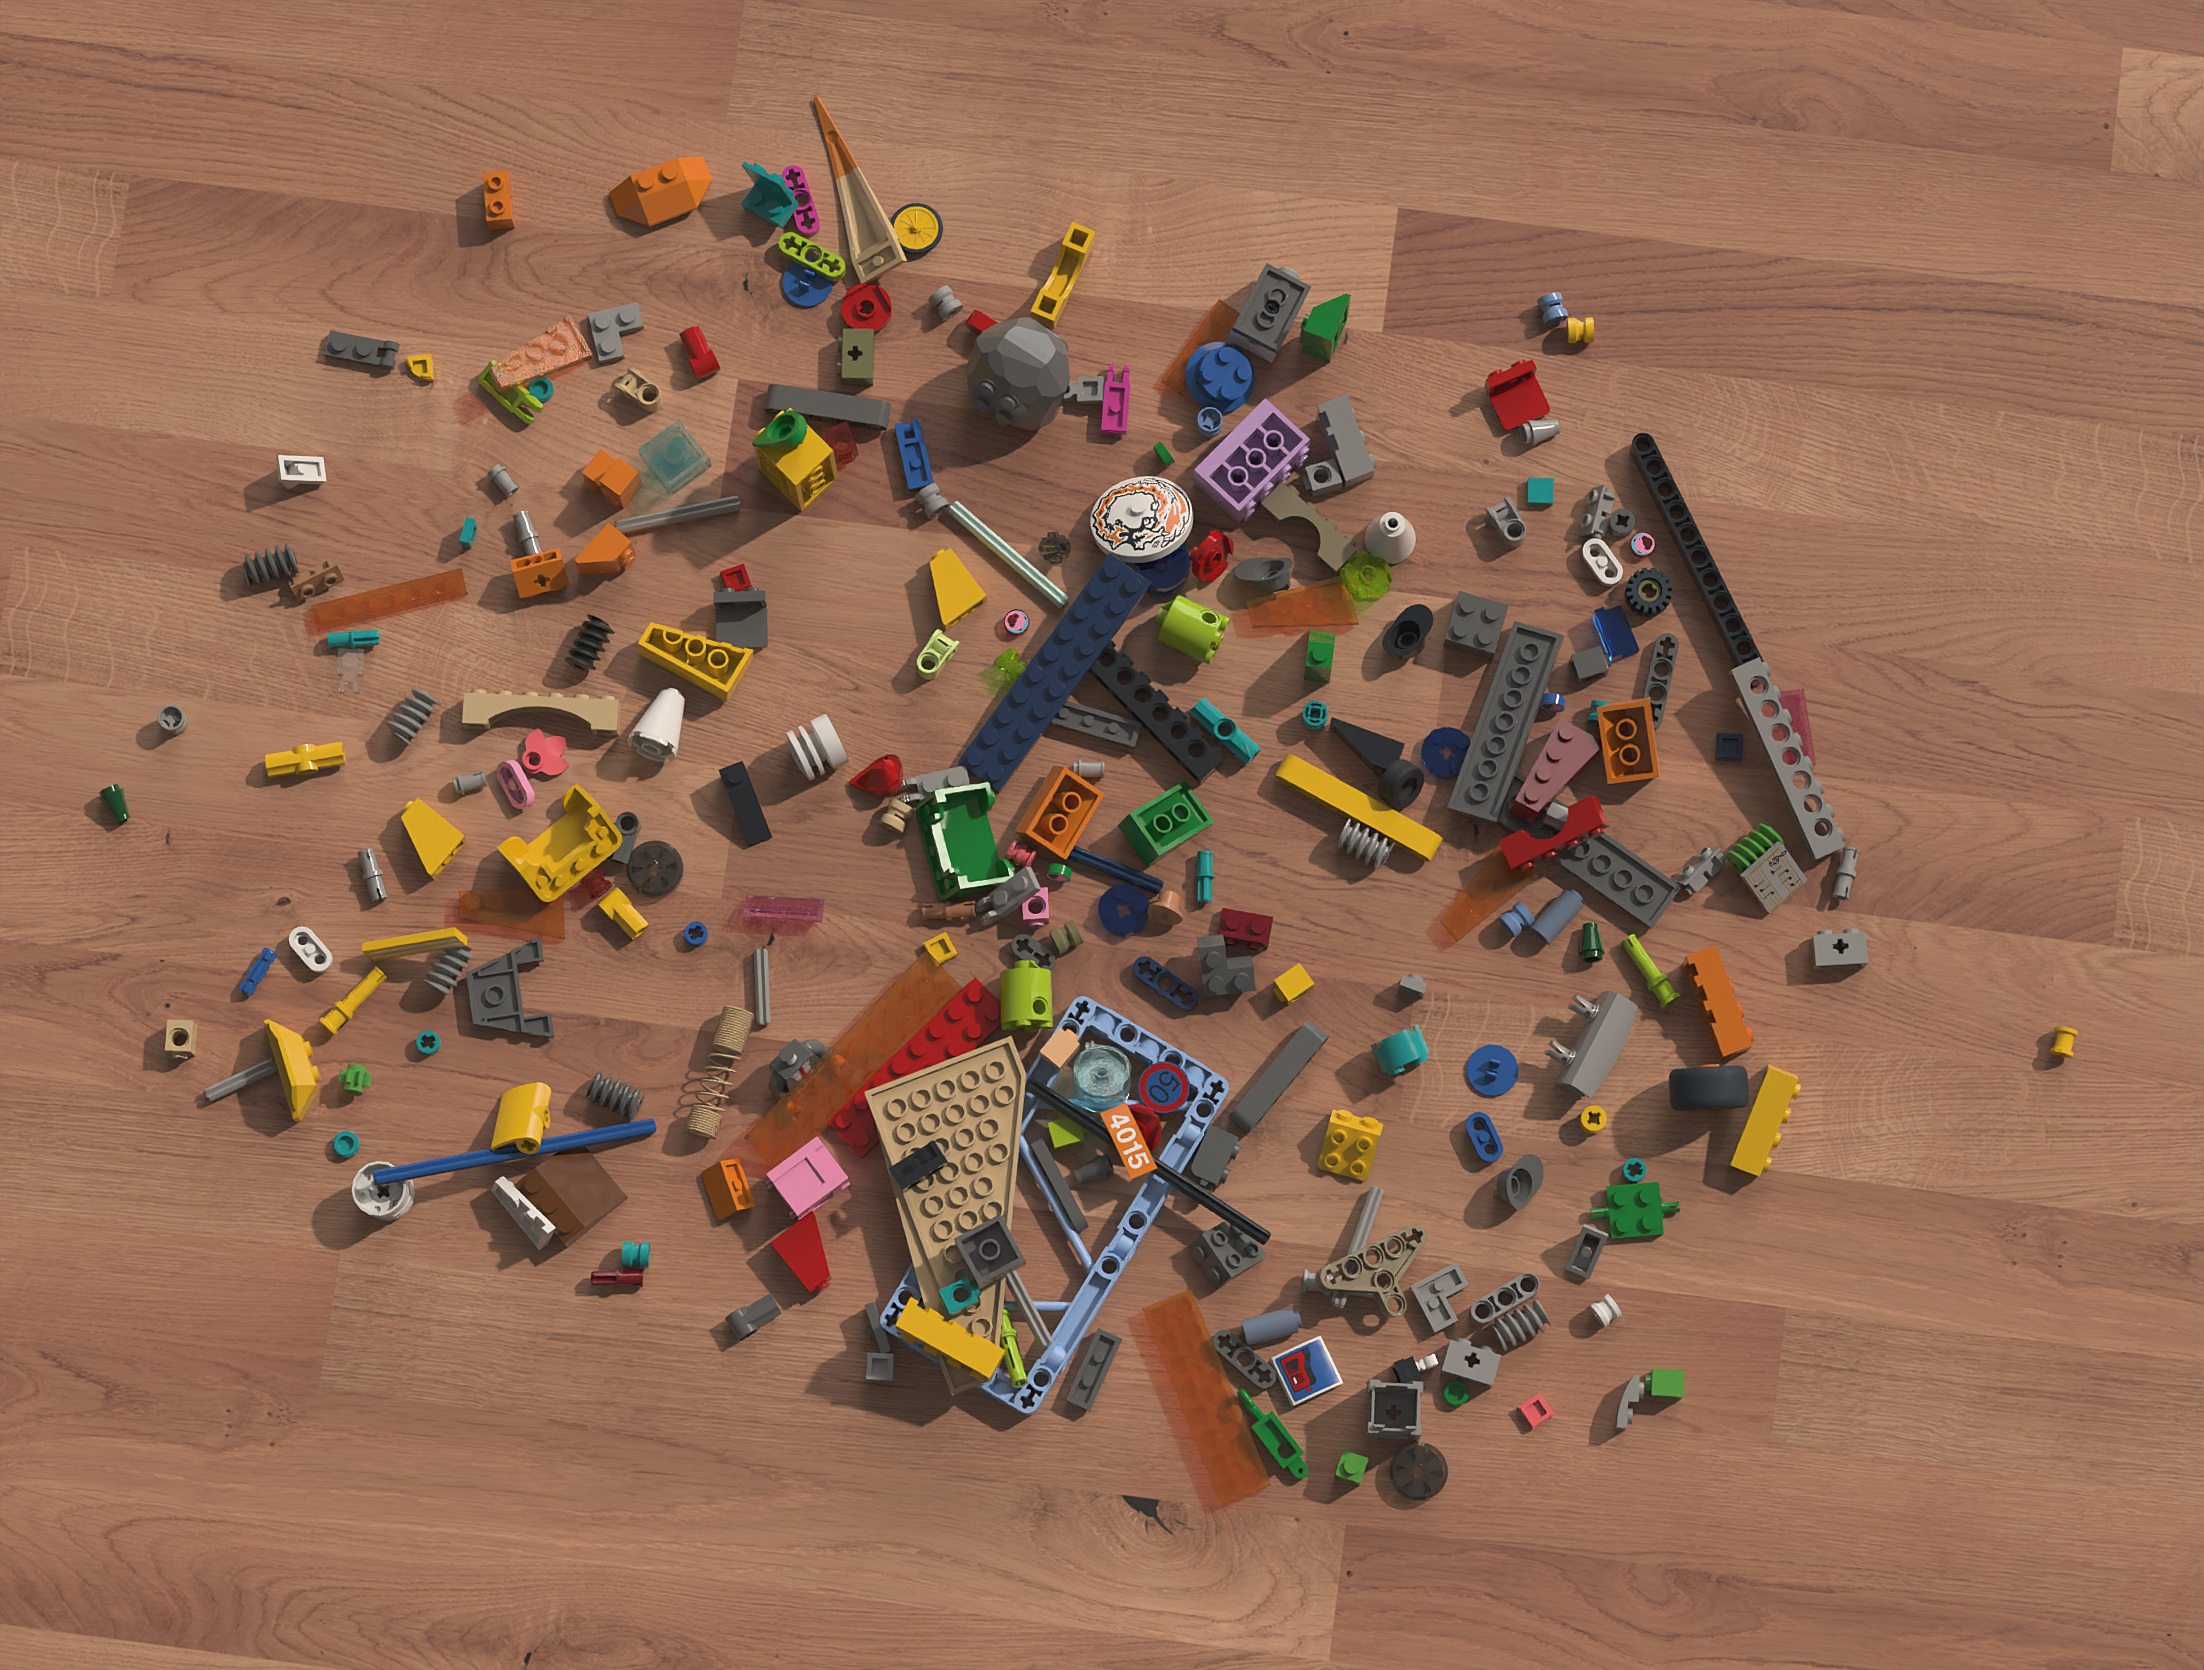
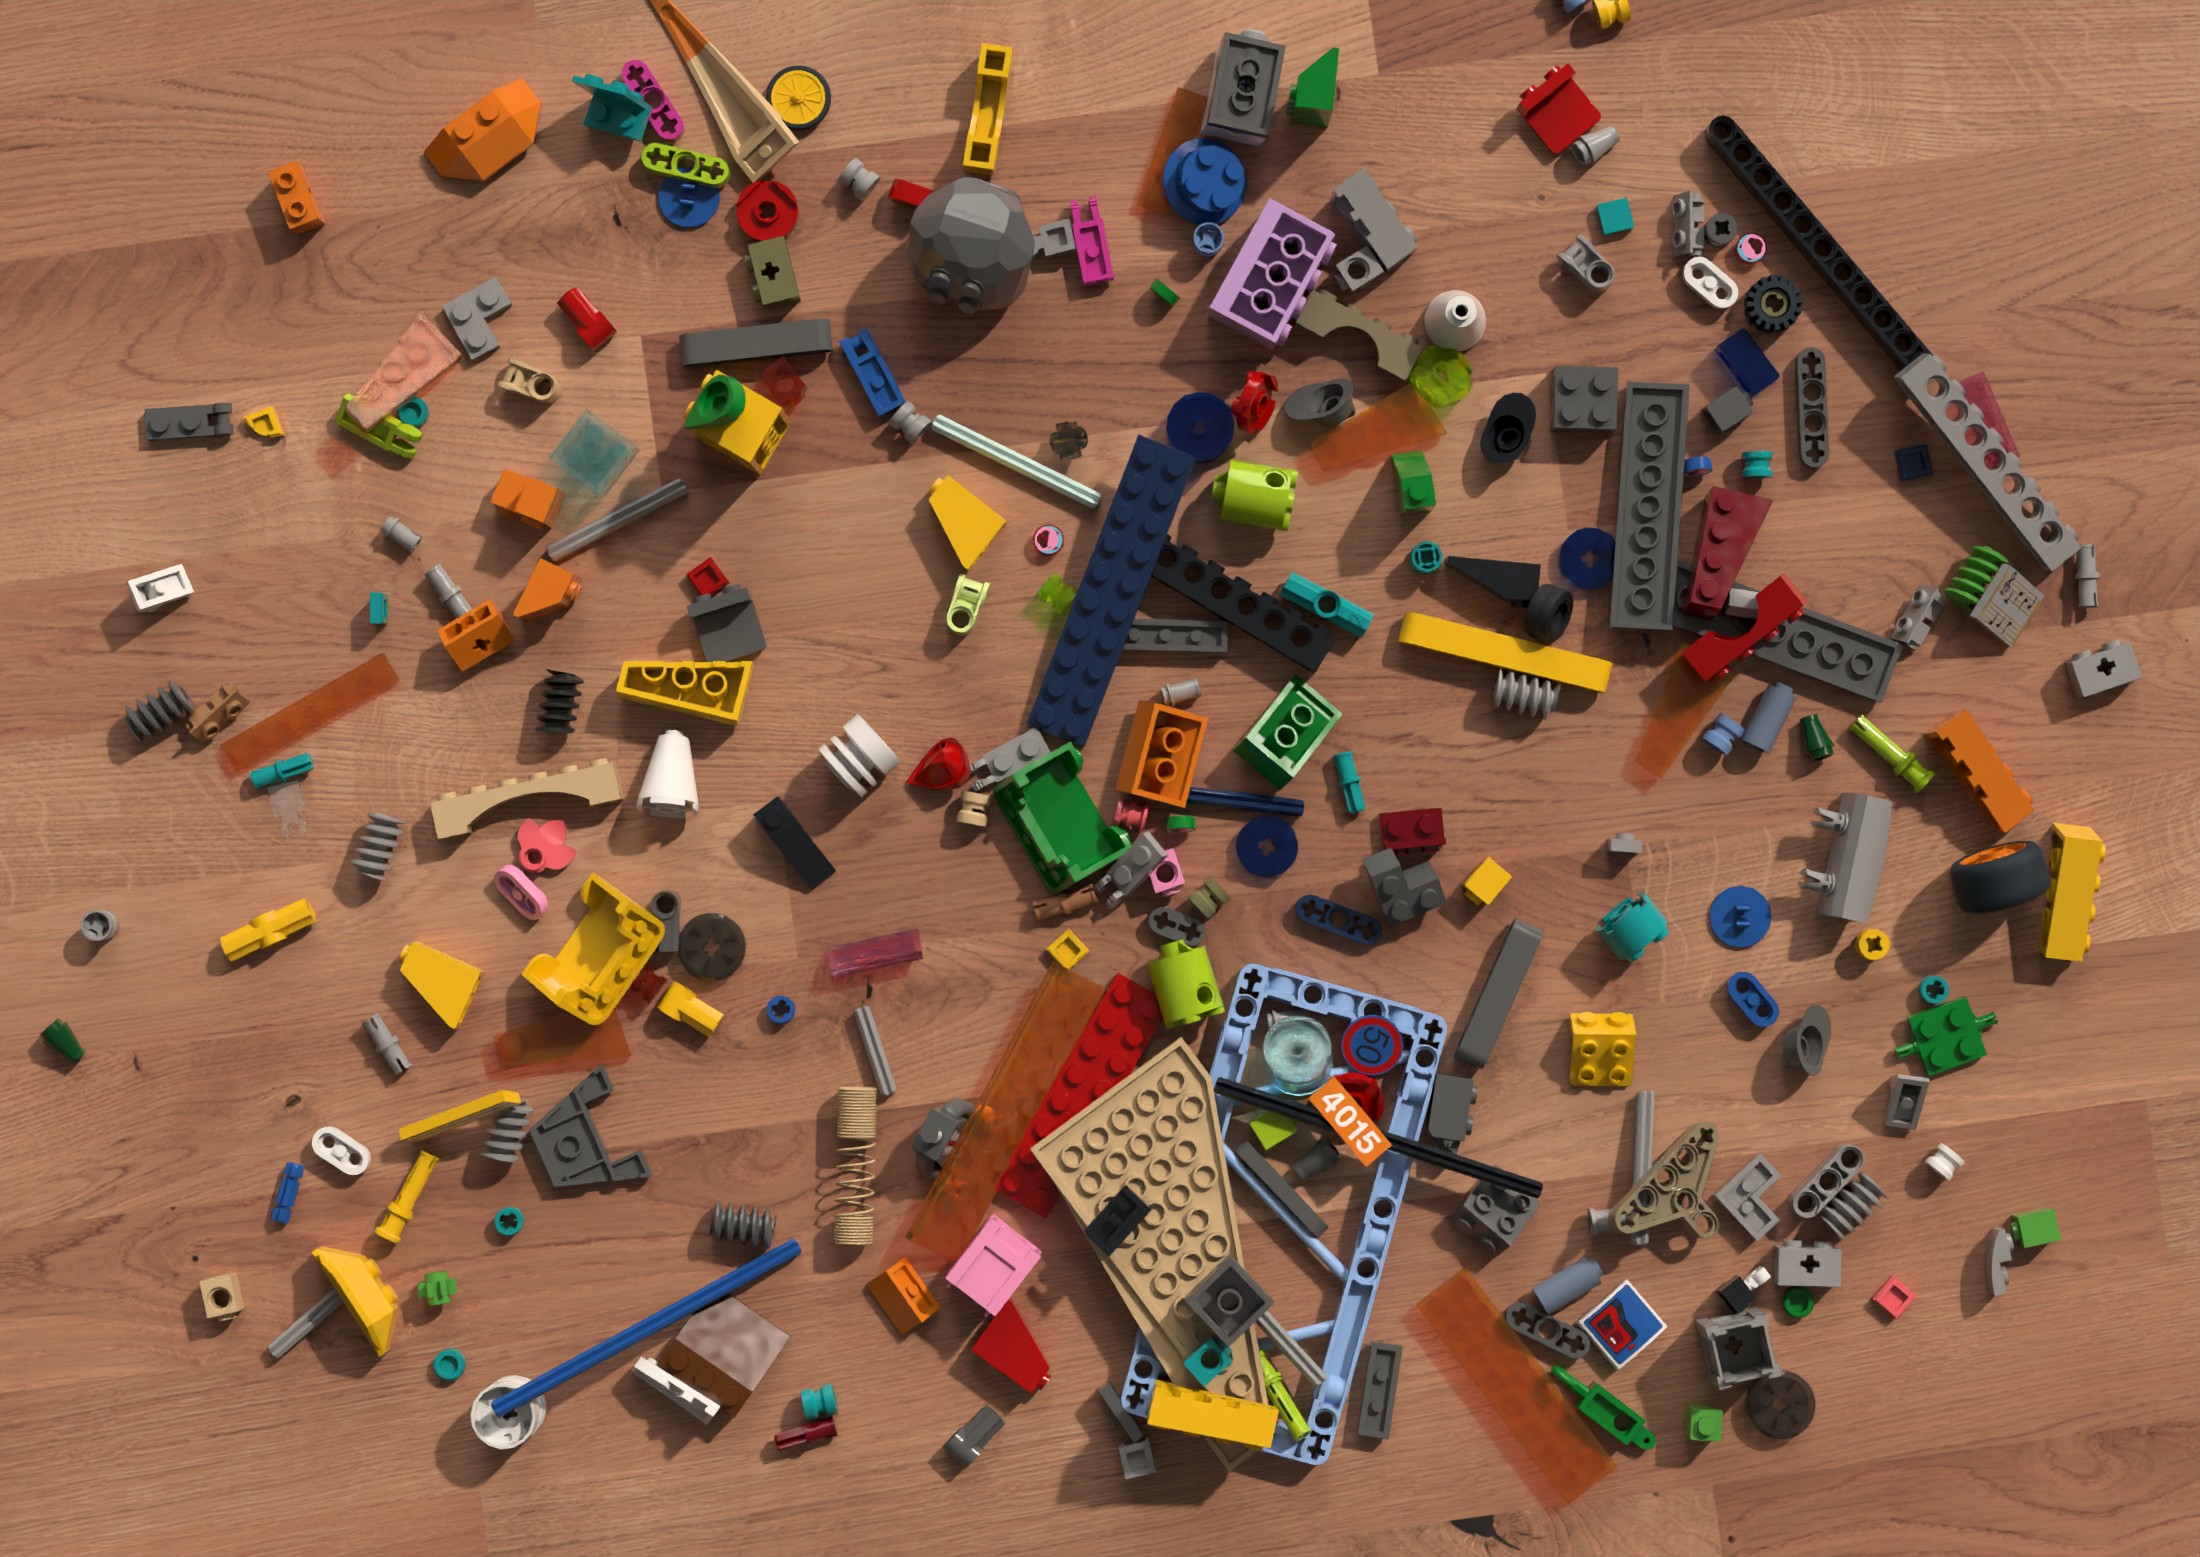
camera: 15 degrees left, 10 degrees up
light grey pin [453,770,487,795] -> none
yellow panel [491,1082,551,1154] -> none
light nougat brick [1040,1028,1080,1072] -> none
dish [1090,476,1193,563] -> none
nougat piece [1147,890,1183,926] -> none
orange slope [1597,697,1660,784] -> none

